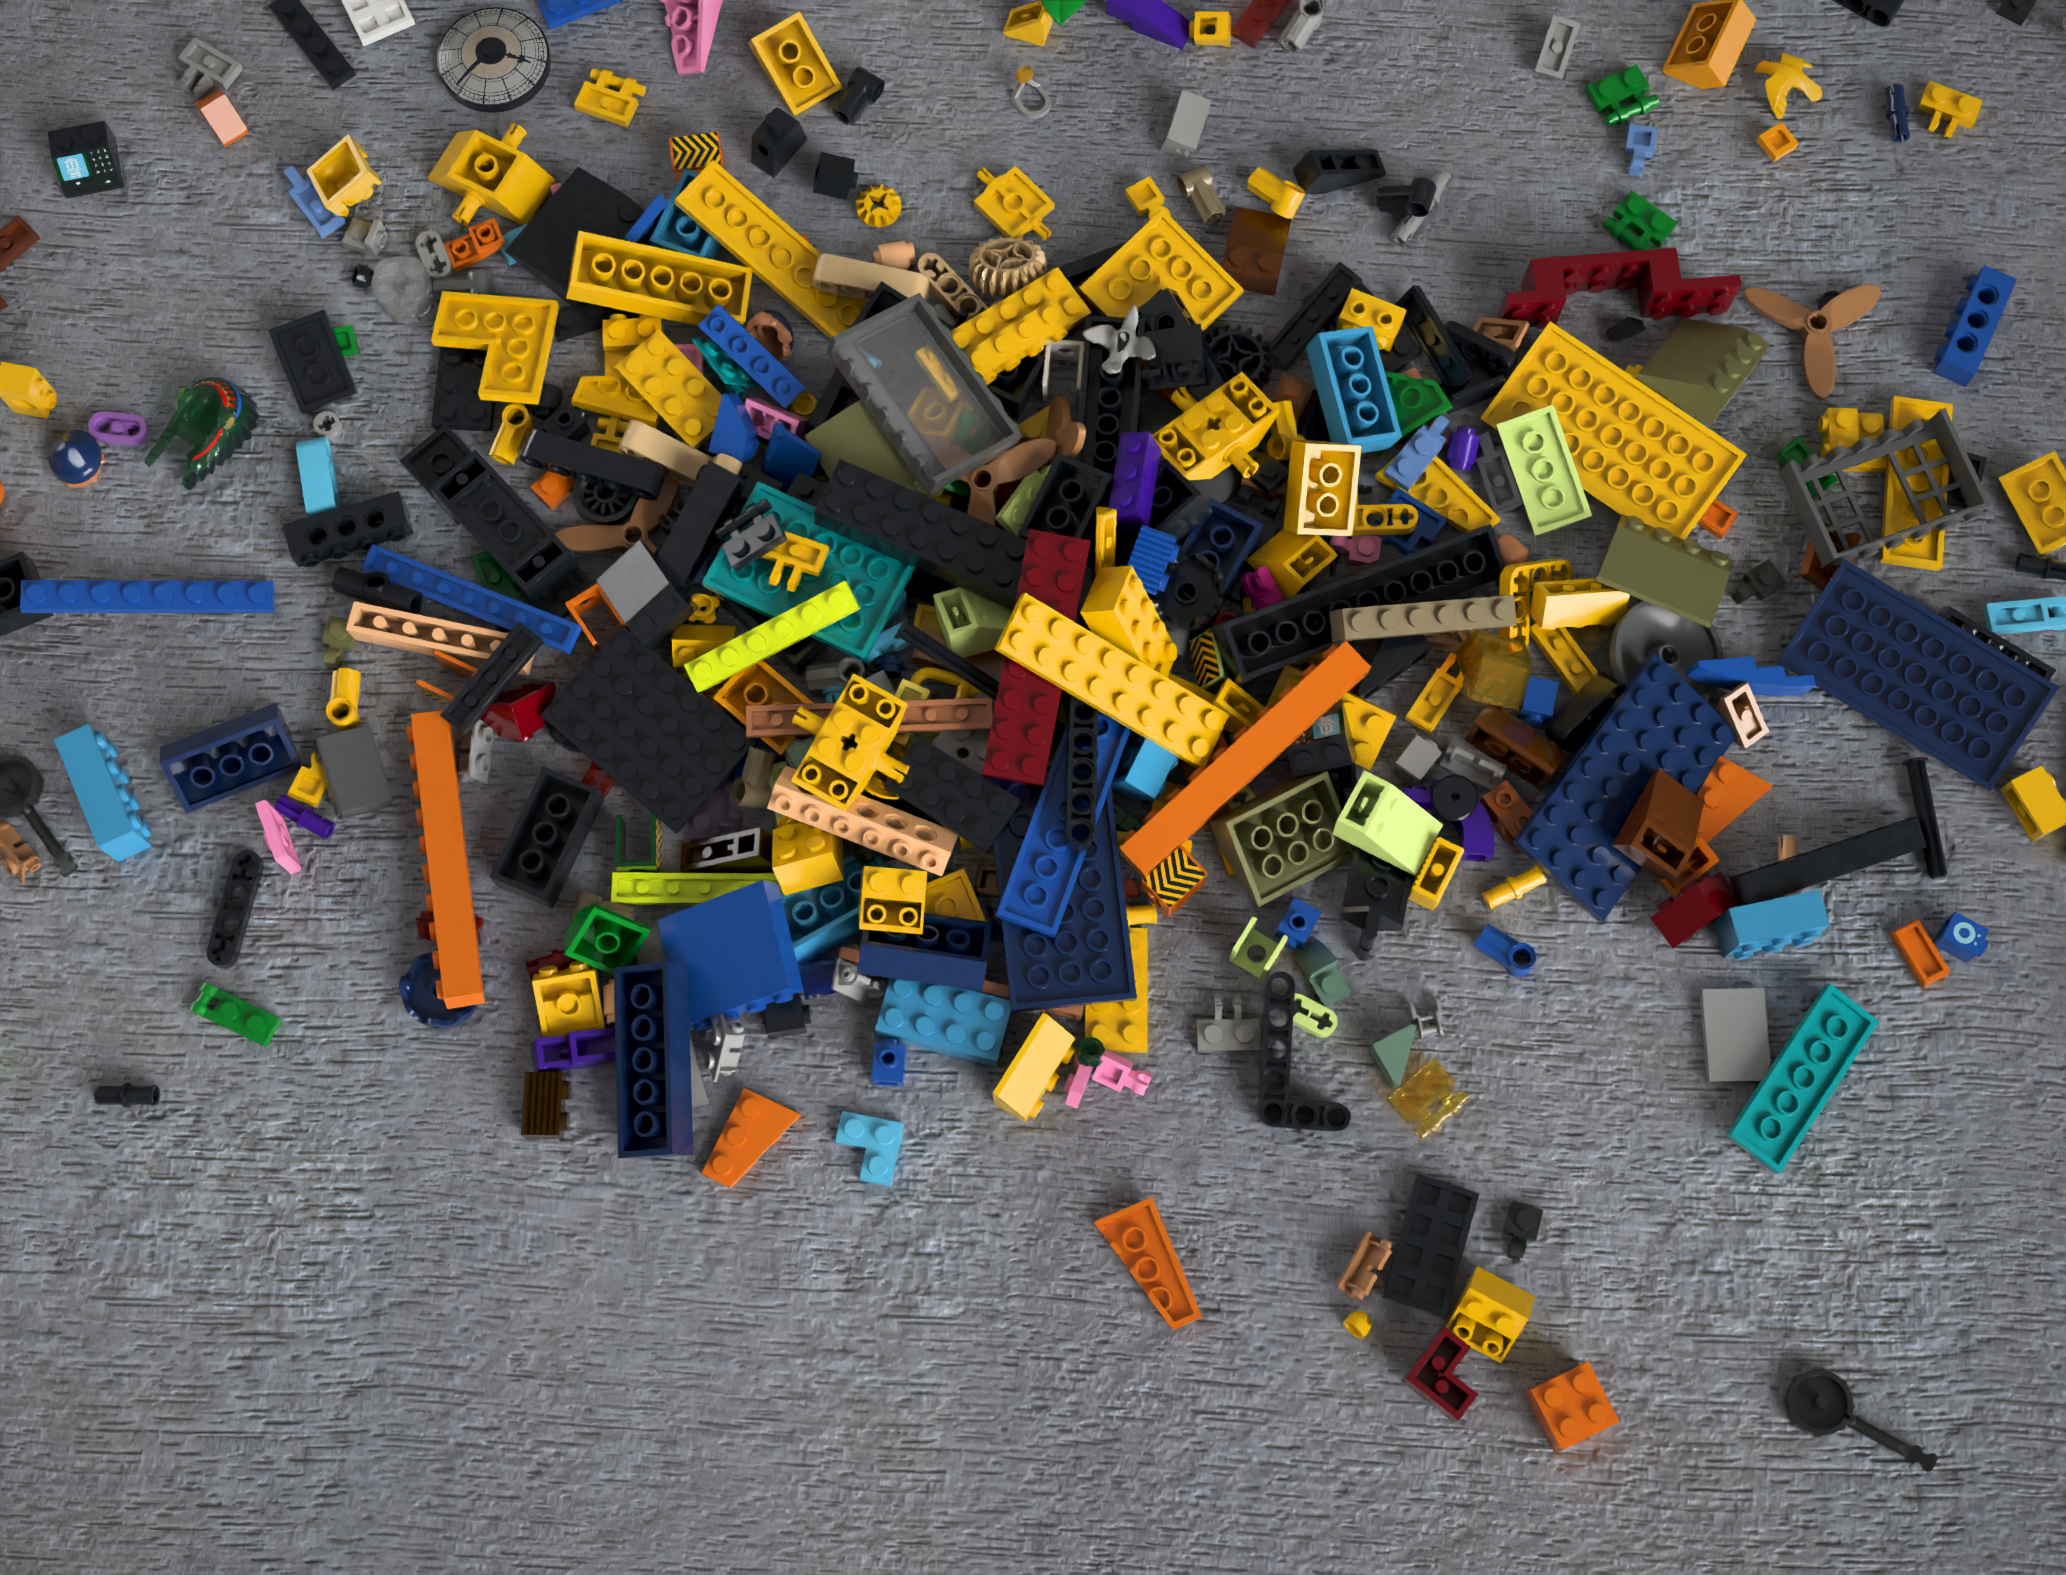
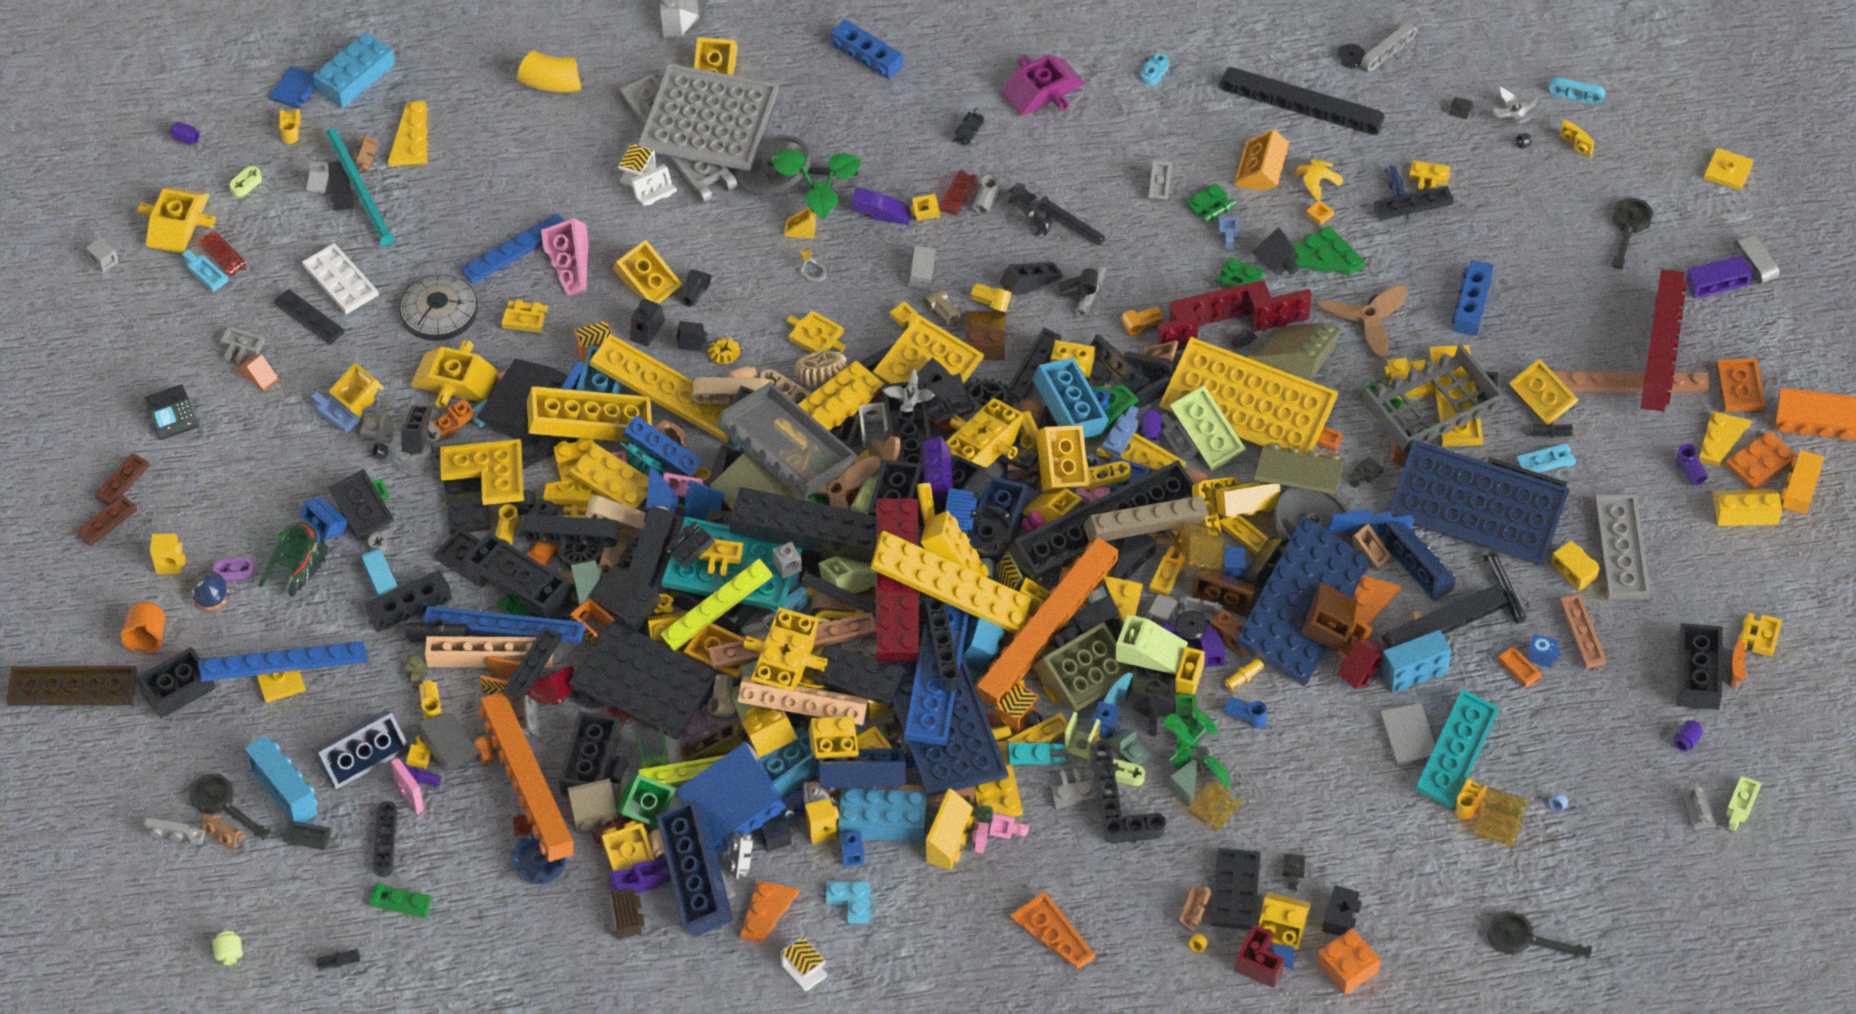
camera: 10 degrees left, 20 degrees down
none -> yellow plate [256,670,306,703]
none -> pearl dark grey plate [283,820,331,850]
none -> blue brick [300,496,348,540]
none -> black slope [401,405,432,455]
none -> orange piece [473,737,494,764]
none -> dark tan slope [568,779,618,832]
none -> sand green slope [571,560,603,606]
none -> black pin [608,755,629,784]
none -> light grey brick [773,542,801,579]
none -> piece [780,936,827,991]
none -> yellow brick [805,799,839,844]
none -> teal hinge [1006,743,1066,766]
none -> yellow plate [1007,713,1069,744]
none -> black piece [1009,183,1054,236]
none -> black hinge [1025,710,1043,728]
none -> black axle [1037,196,1105,245]
none -> black hinge [1055,623,1082,647]
none -> blue plate [1093,390,1110,409]
none -> medium azure slope [1104,672,1133,705]
none -> light orange piece [1121,306,1163,336]
none -> green plant [1162,706,1230,790]
none -> green plate [1175,694,1198,748]
none -> black torso [1252,227,1299,275]
none -> blue tile [1272,945,1294,969]
none -> green plate [1293,225,1365,275]
none -> black brick [1322,885,1362,937]
none -> black plate [1374,186,1454,221]
none -> dark blue slope [1384,521,1456,602]
none -> yellow piece [1455,778,1489,820]
none -> clear yellow slope [1473,787,1529,847]
none -> light blue hinge [1549,793,1568,812]
none -> nougat plate [1560,594,1606,669]

